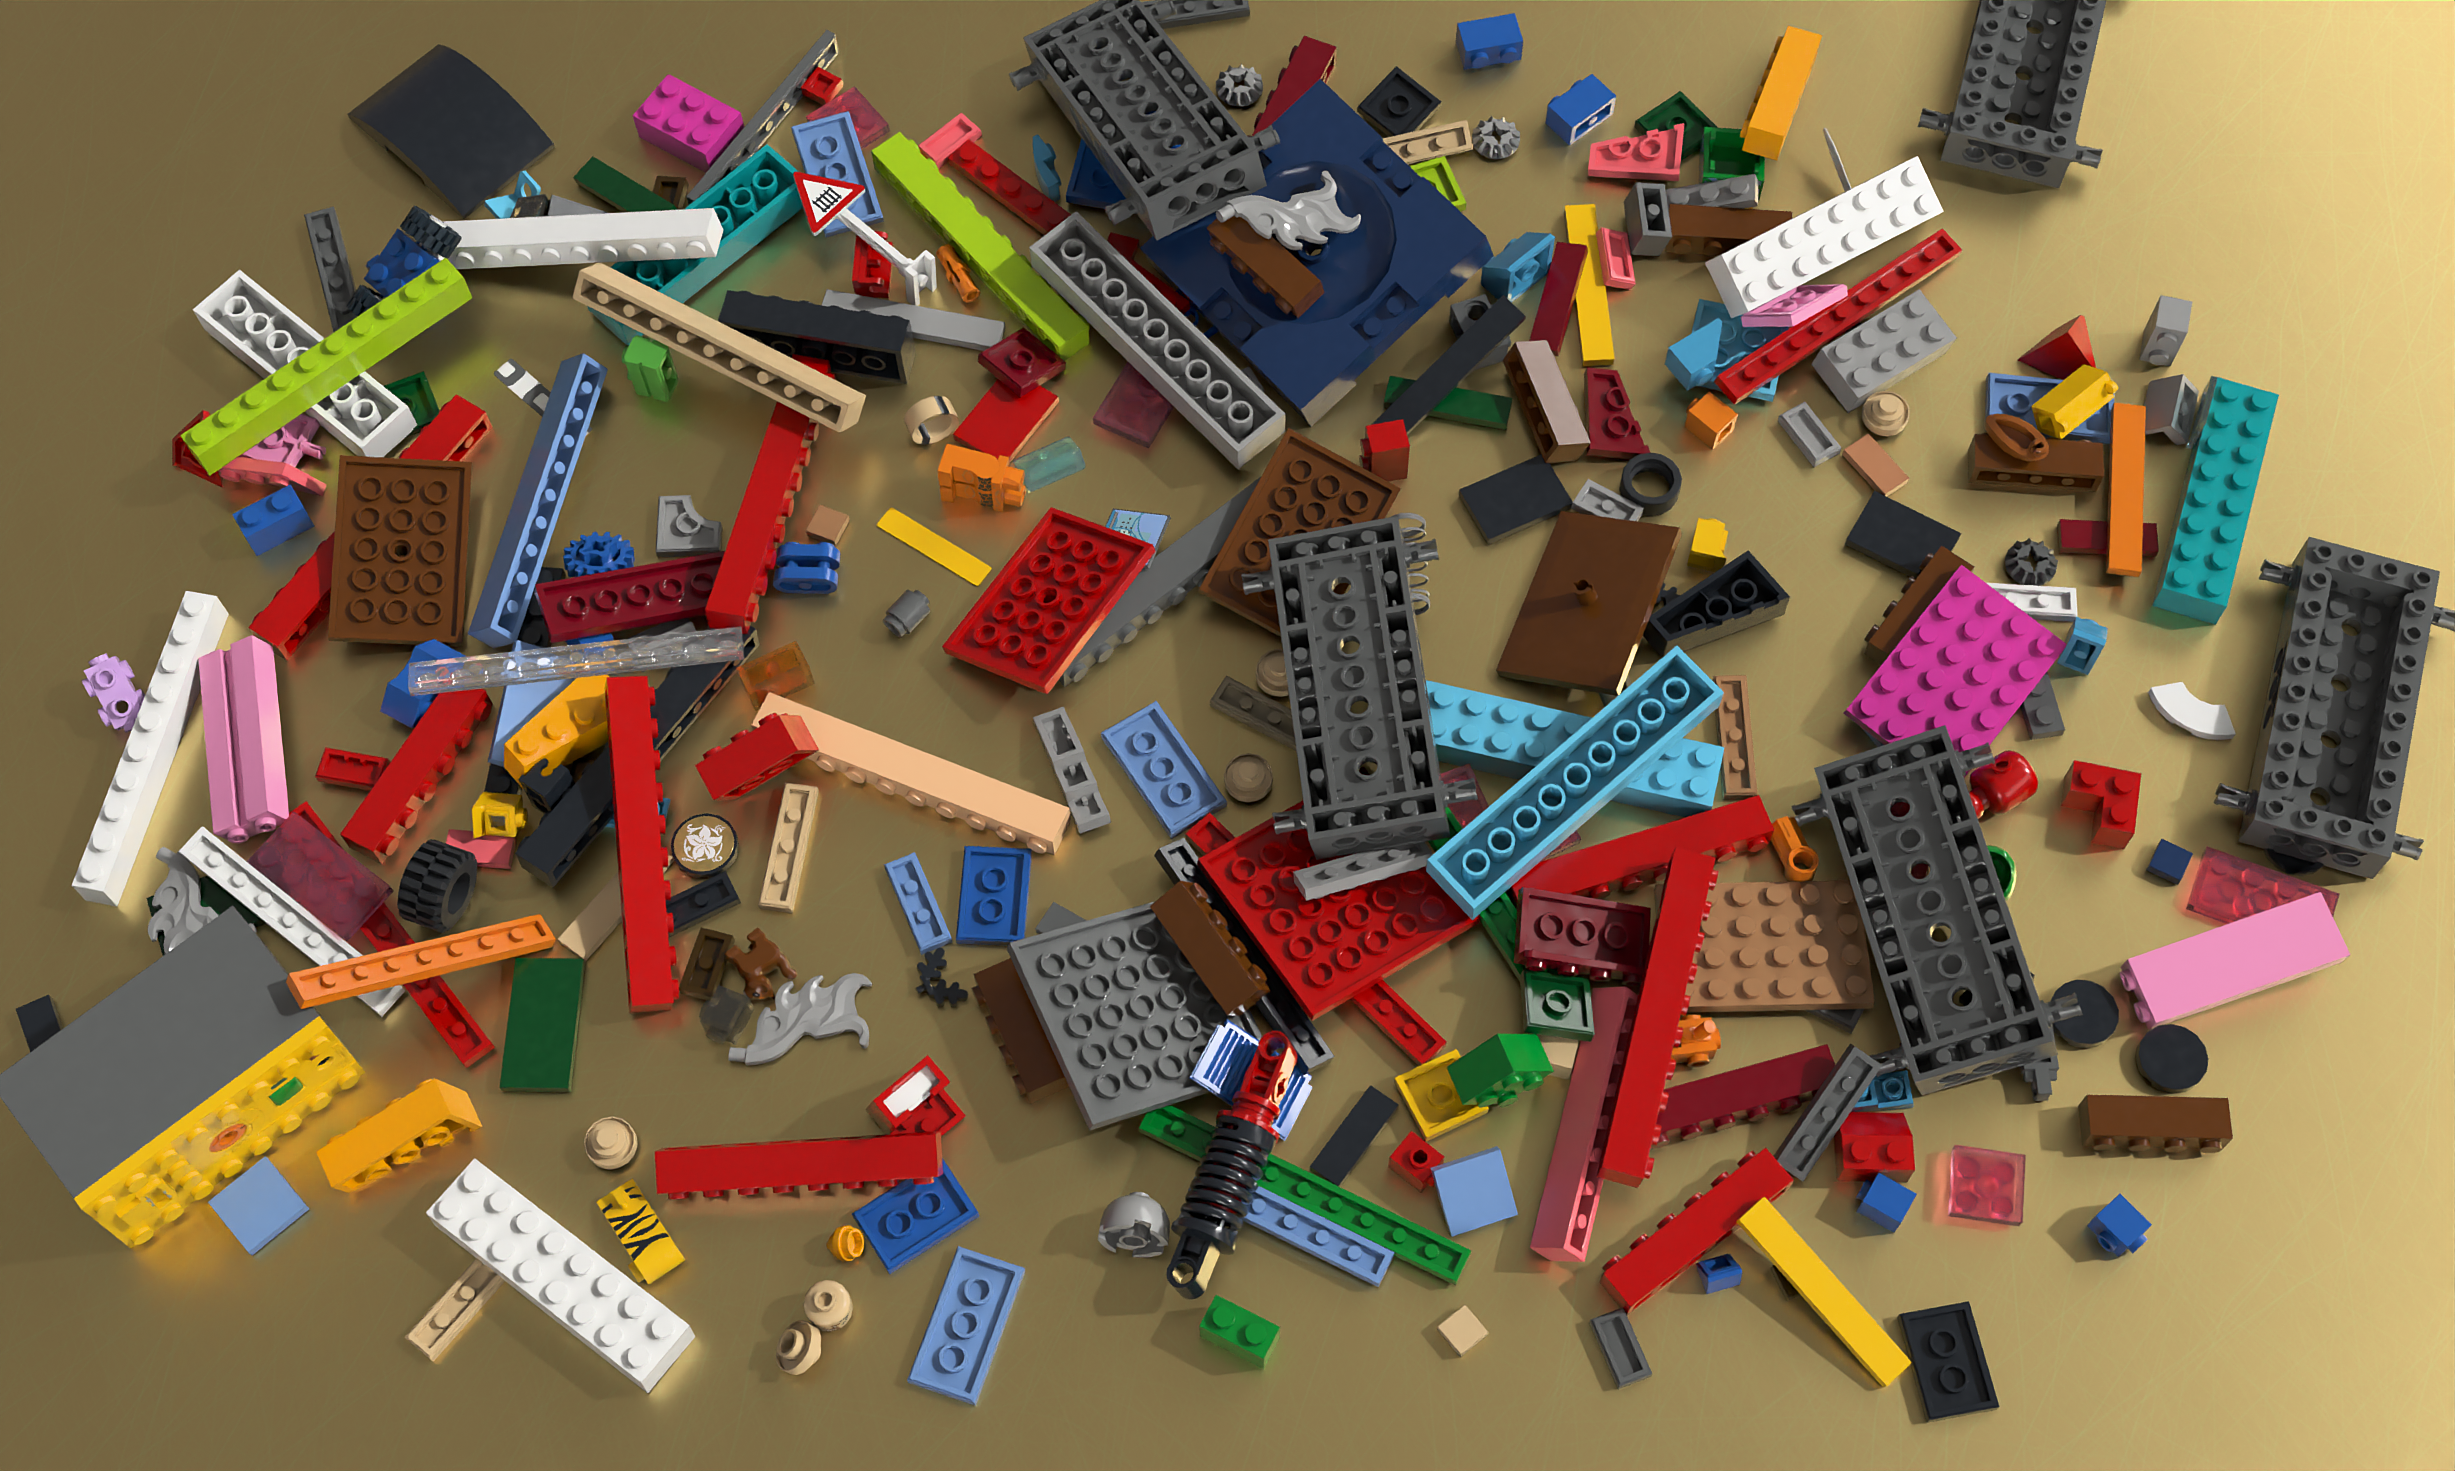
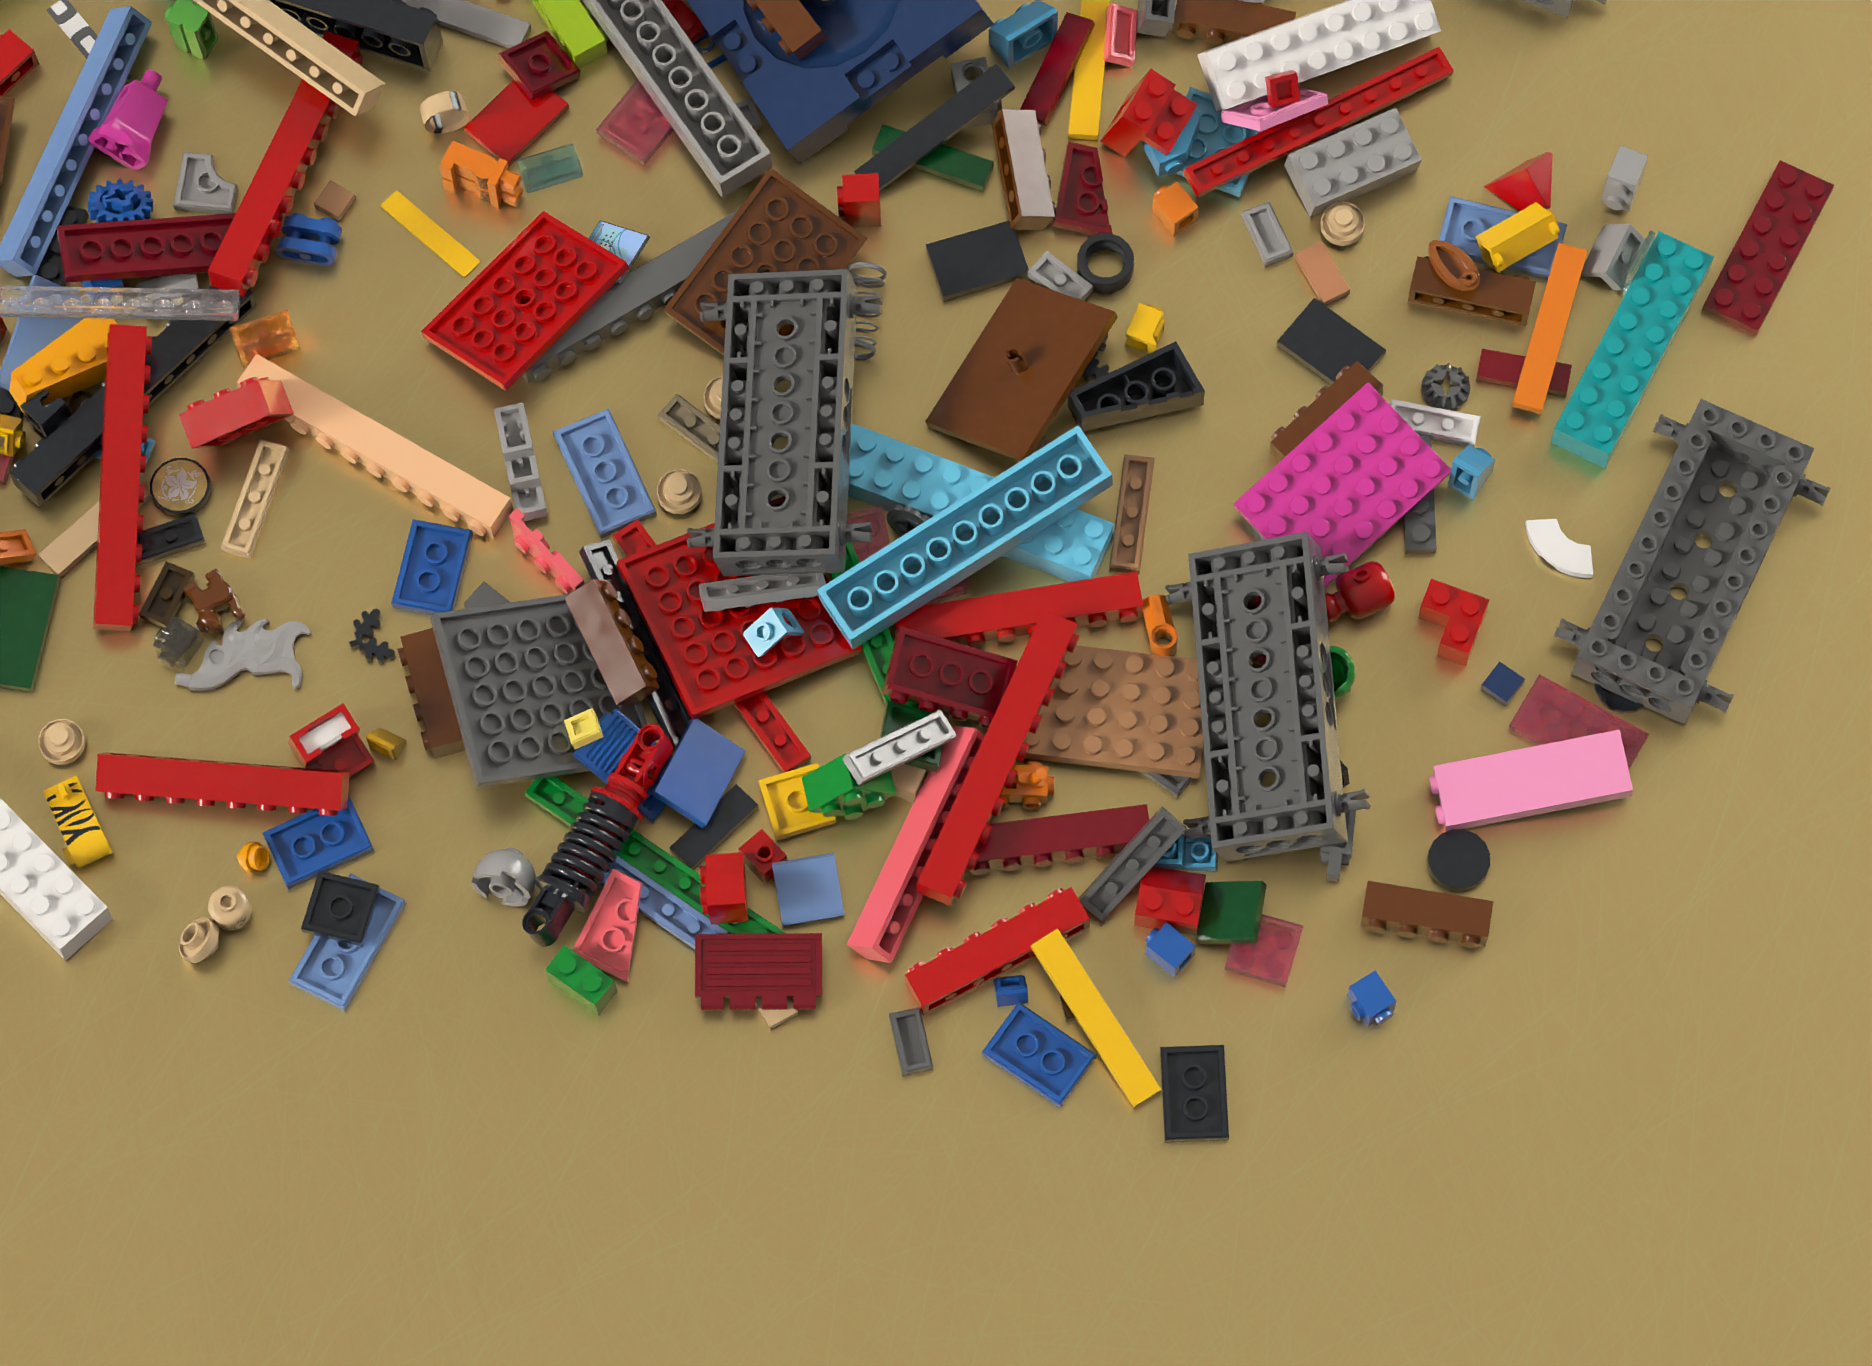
camera: 10 degrees right, 5 degrees up
dark grey brick [883,590,930,638] -> none
medium blue tile [884,852,953,955] -> none
black tile [2050,980,2119,1048] -> none
none -> dark pink piece [88,70,168,170]
none -> black plate [301,871,381,947]
none -> yellow slope [366,728,406,760]
none -> coral wing [509,508,585,594]
none -> light yellow tile [564,708,603,750]
none -> coral wing [572,869,642,982]
none -> blue tile [651,719,745,828]
none -> dark red hinge [695,933,822,1010]
none -> red brick [700,852,749,925]
none -> bracket [743,607,804,657]
none -> tile [842,710,957,785]
none -> dark grey gear [886,504,929,537]
none -> blue tile [982,1002,1097,1108]
none -> red brick [1100,69,1198,157]
none -> dark green tile [1196,881,1267,944]
none -> red plate [1265,70,1301,108]
none -> dark red plate [1702,160,1834,336]

